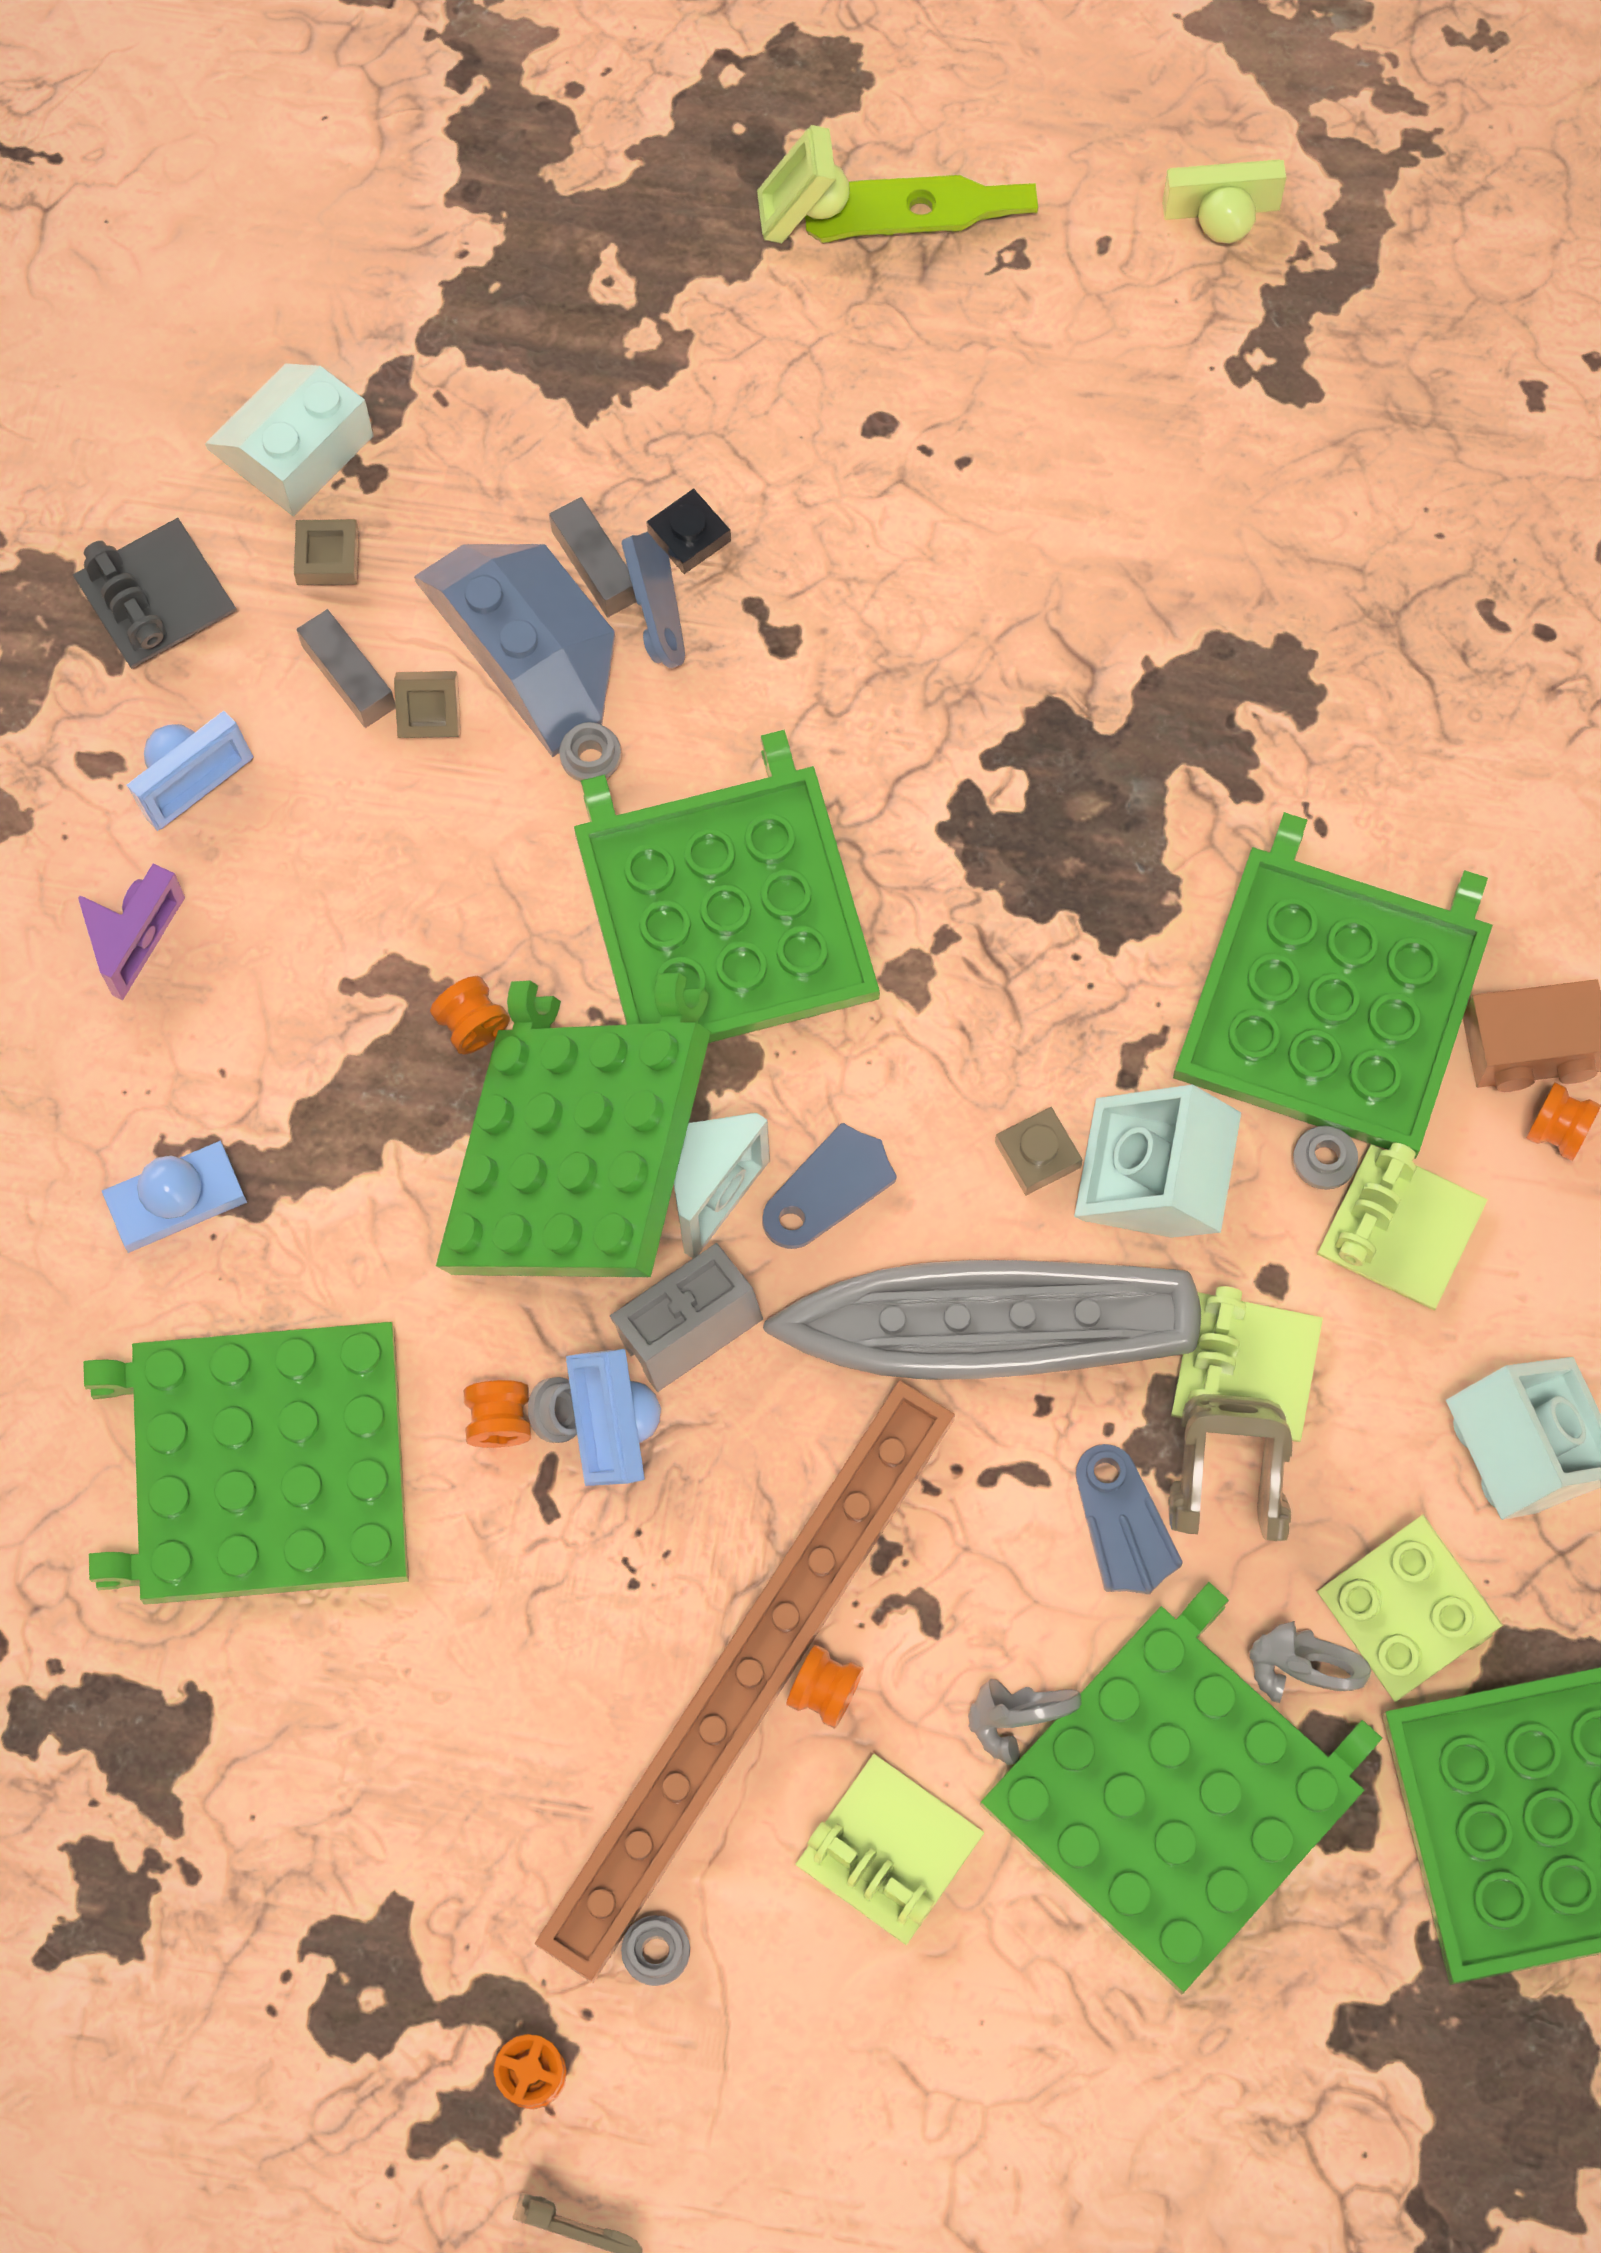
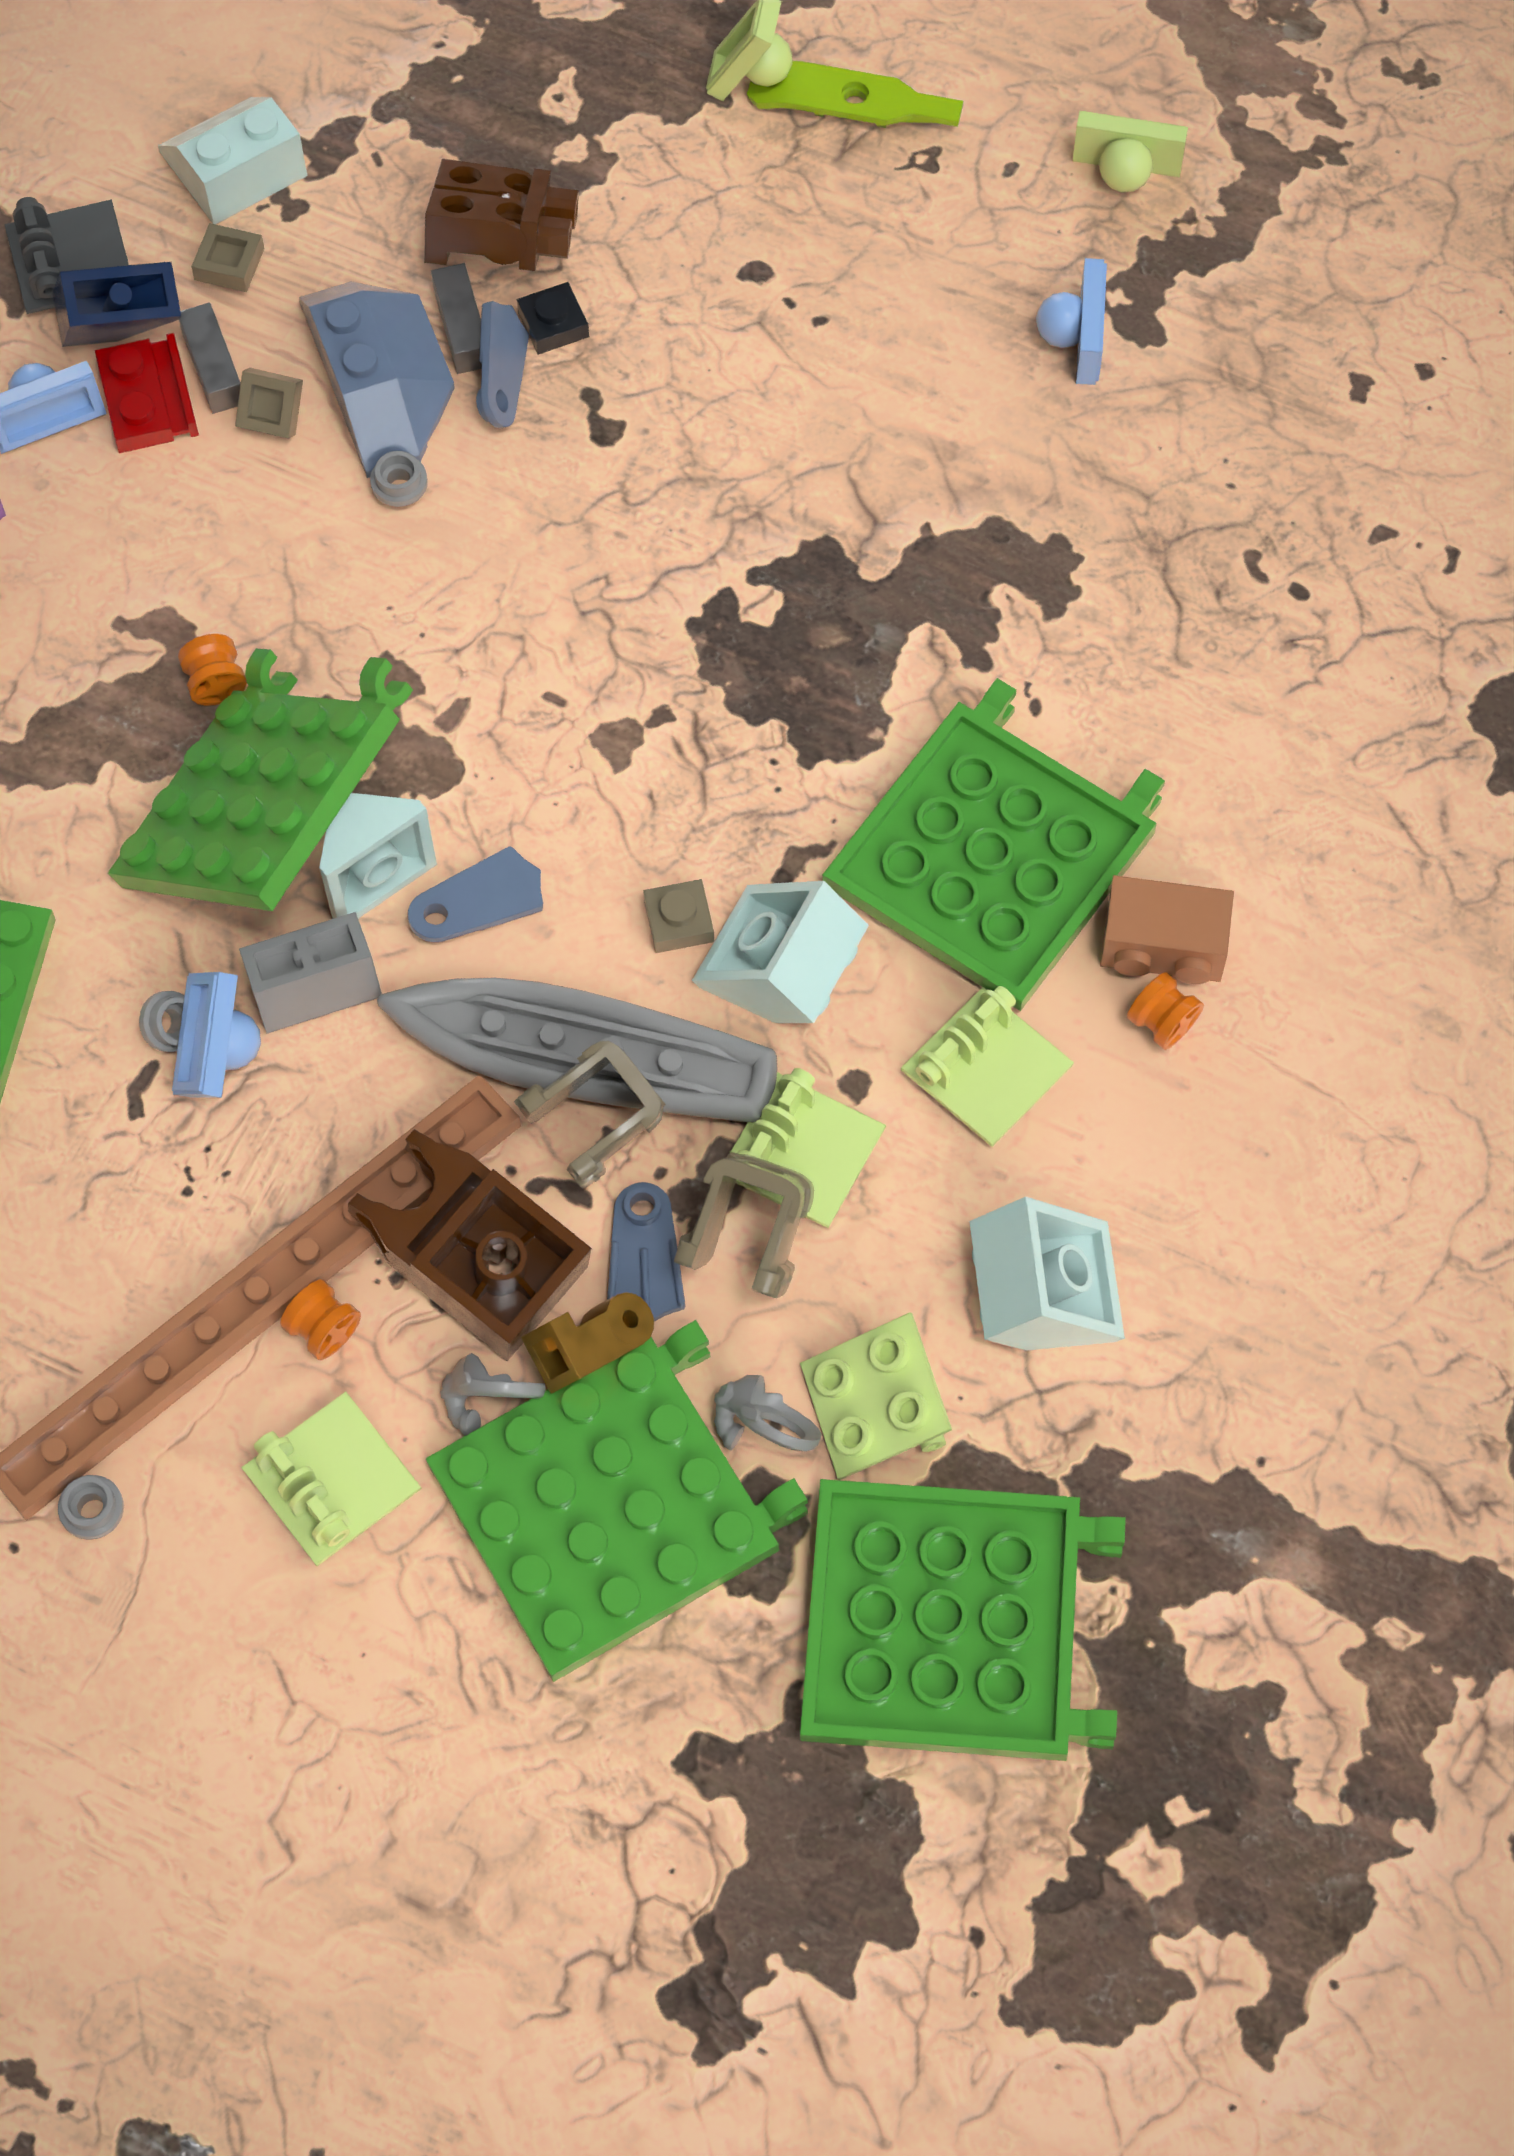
camera: 15 degrees right, 5 degrees down
orange wheel [463,1380,531,1448] -> none
bright green plate [574,730,880,1043] -> none
light grey plate [1293,1126,1358,1190] -> none
none -> dark blue slope [53,261,181,347]
none -> red plate [95,333,199,454]
none -> reddish brown brick [348,1129,592,1361]
none -> reddish brown hips [424,158,579,271]
none -> dark tan piece [514,1041,666,1189]
none -> pearl gold leg [521,1292,654,1394]
none -> light blue tile [1036,258,1107,385]

